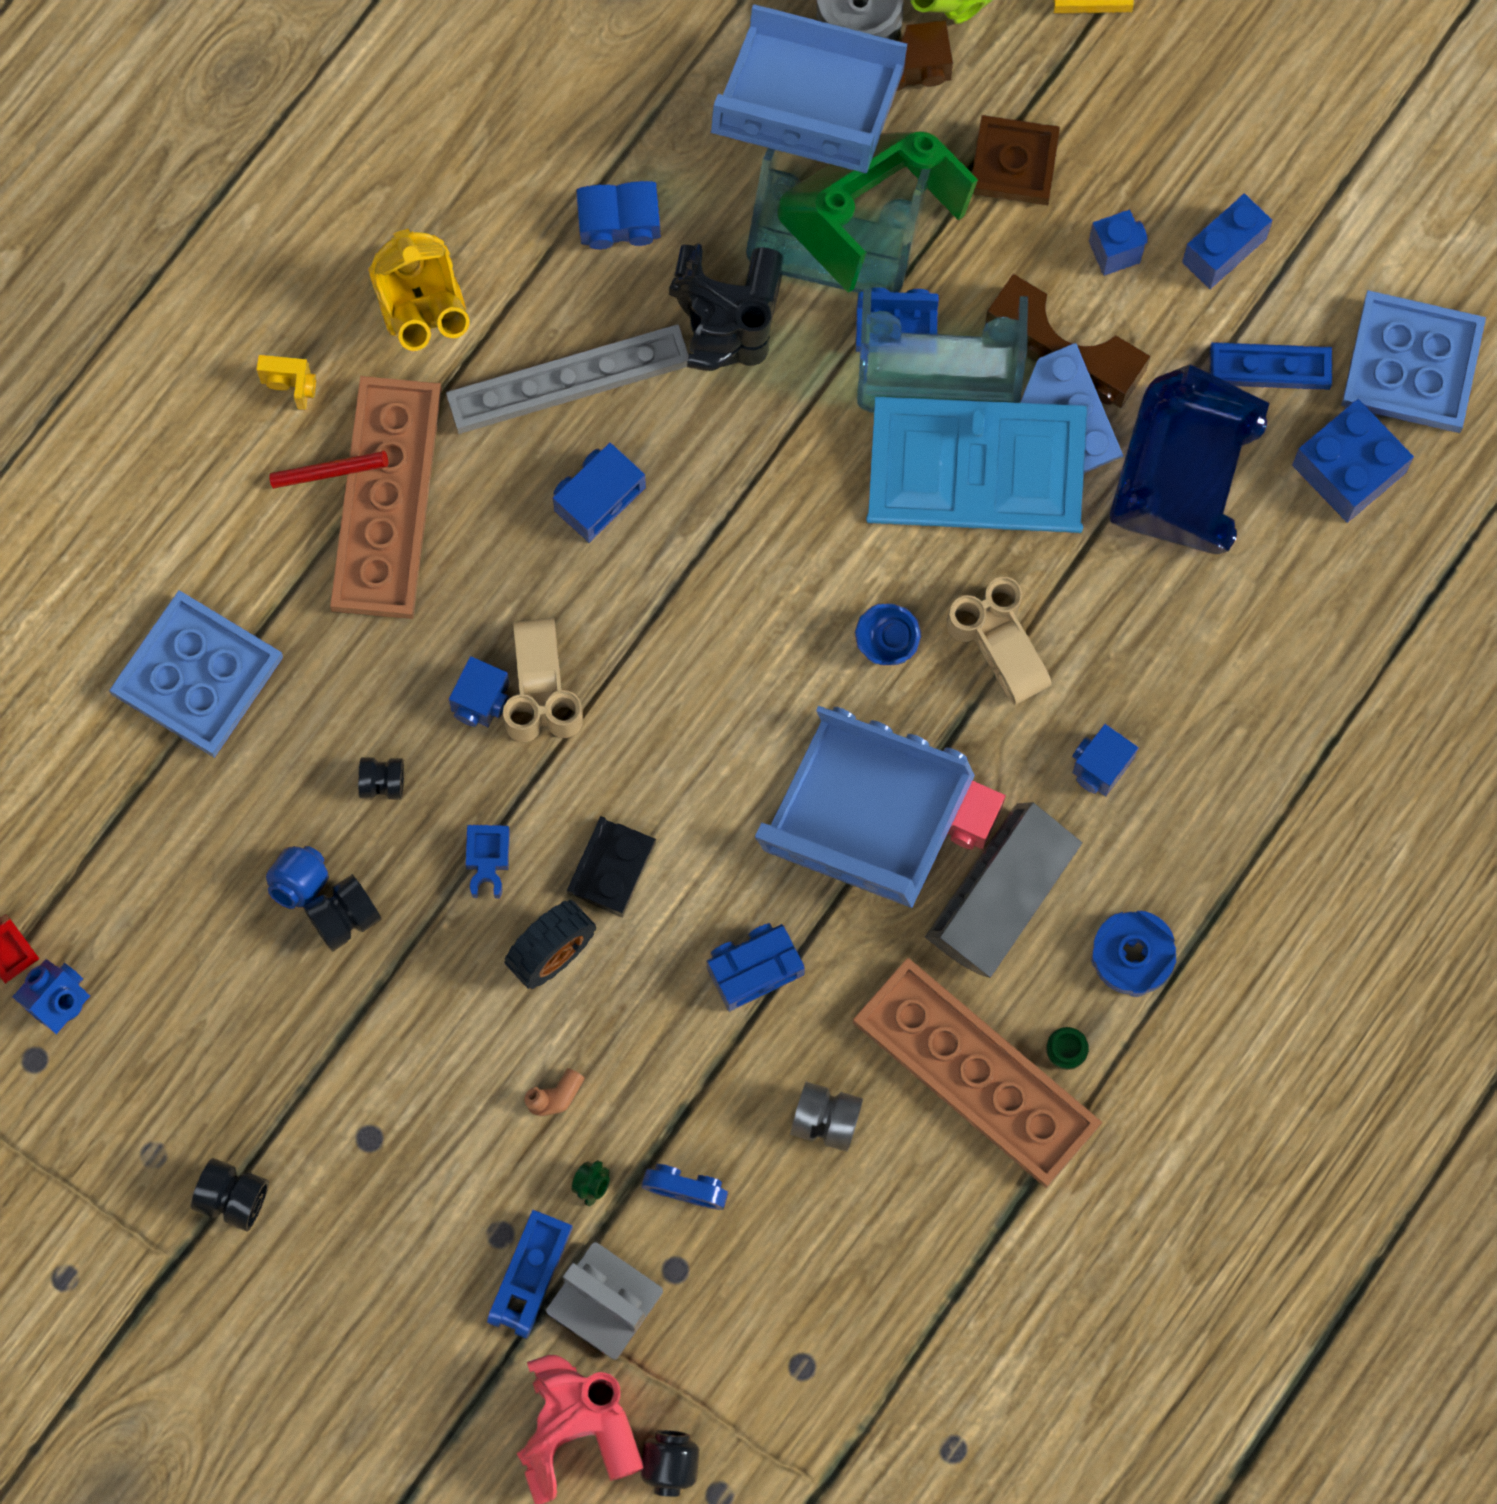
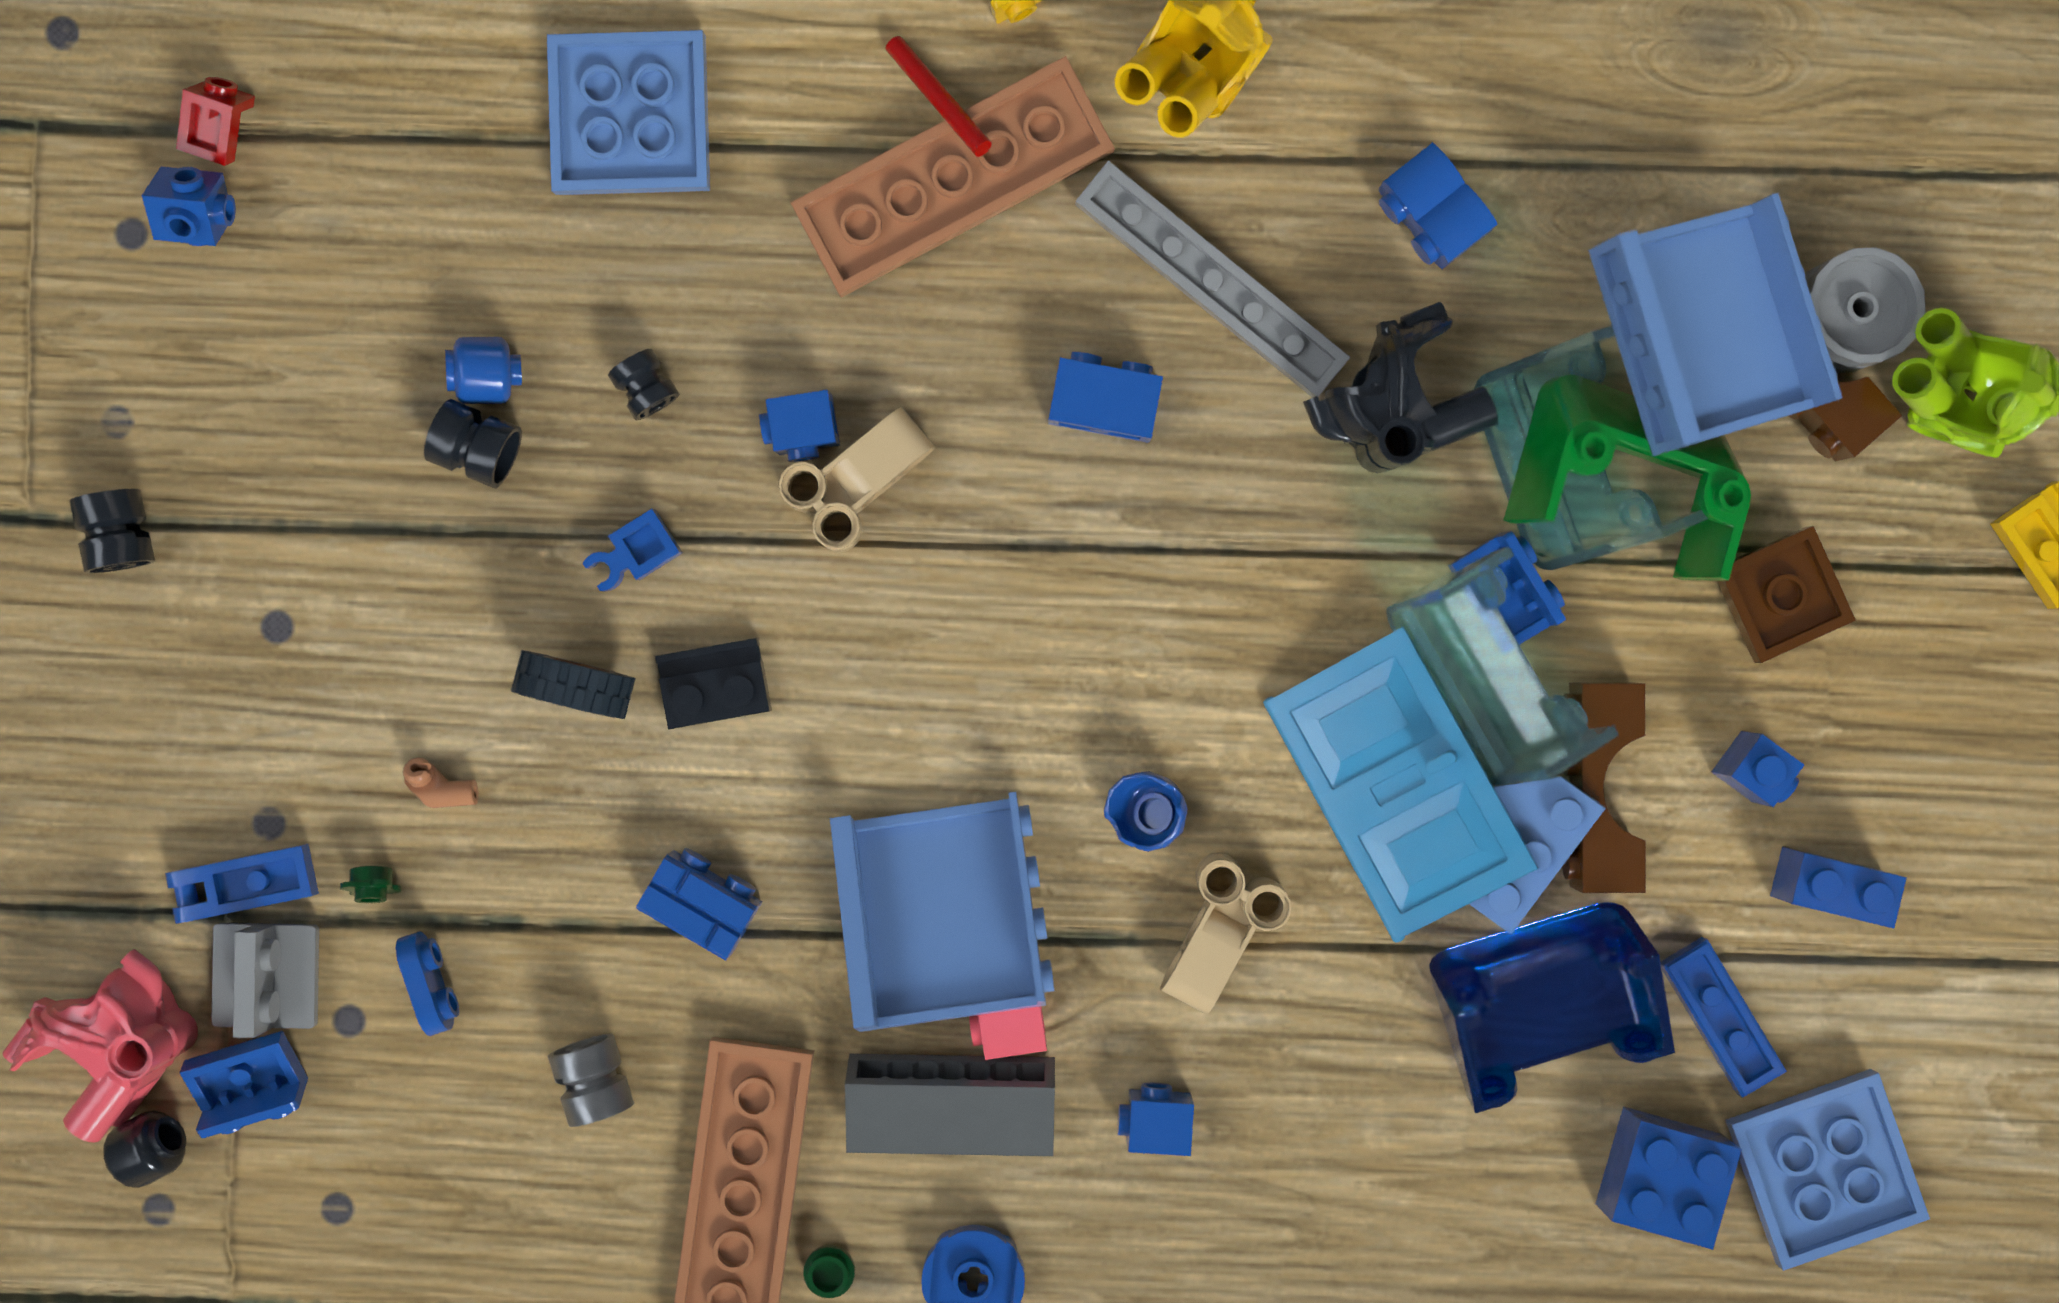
camera: 60 degrees right, 15 degrees up
none -> blue bracket [179,1031,308,1139]

